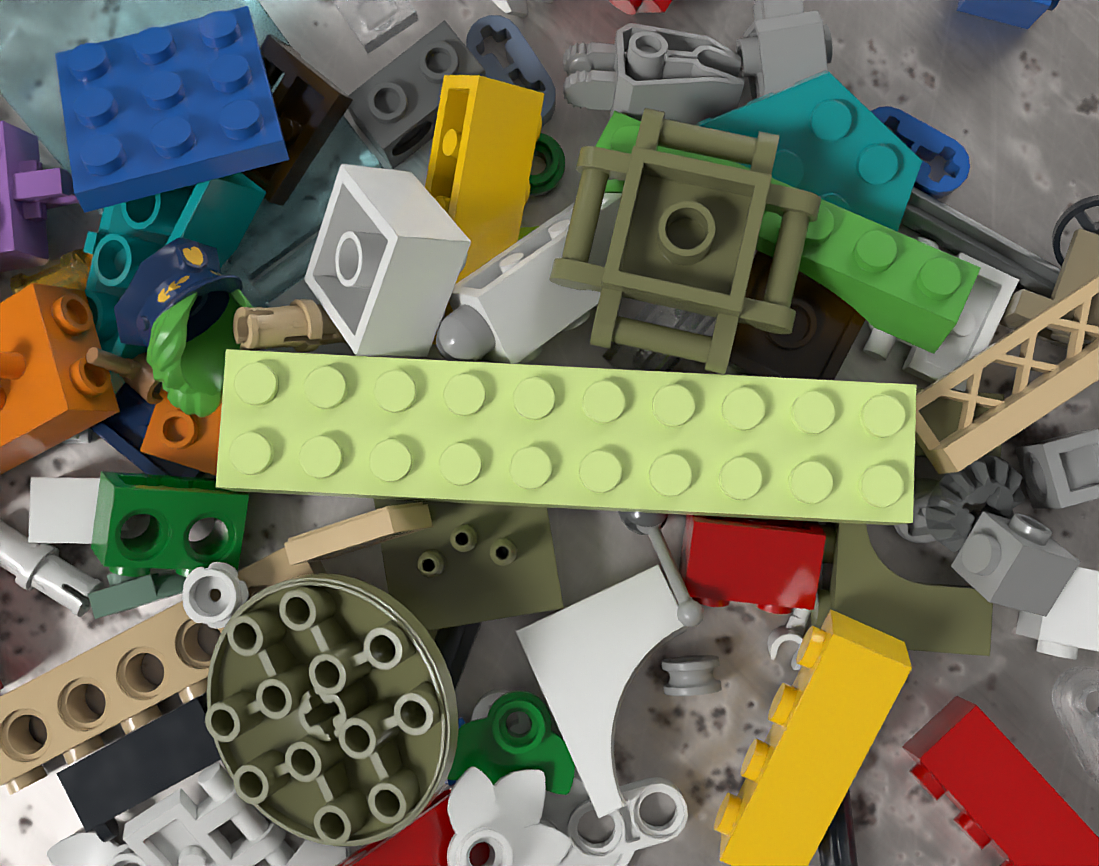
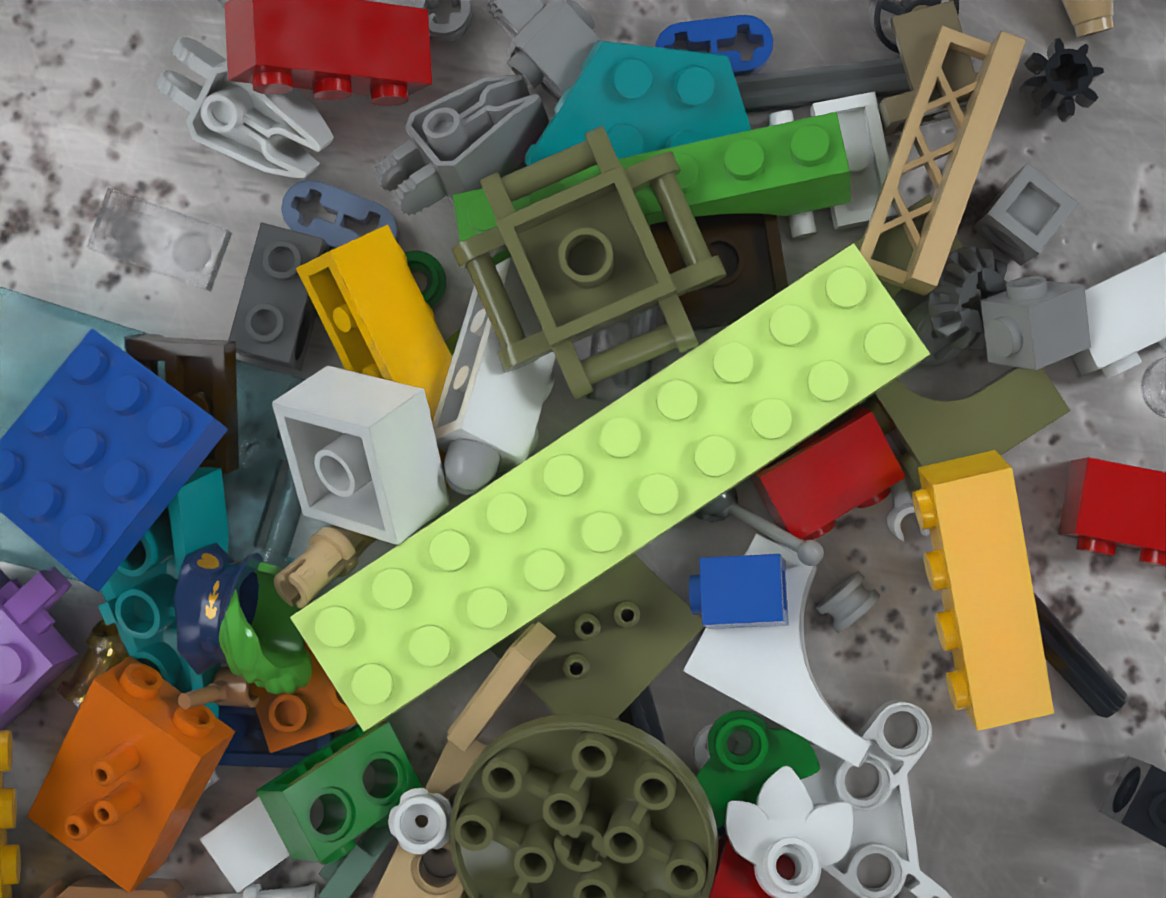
camera: 40 degrees left, 0 degrees up
none -> blue brick [689,553,789,629]

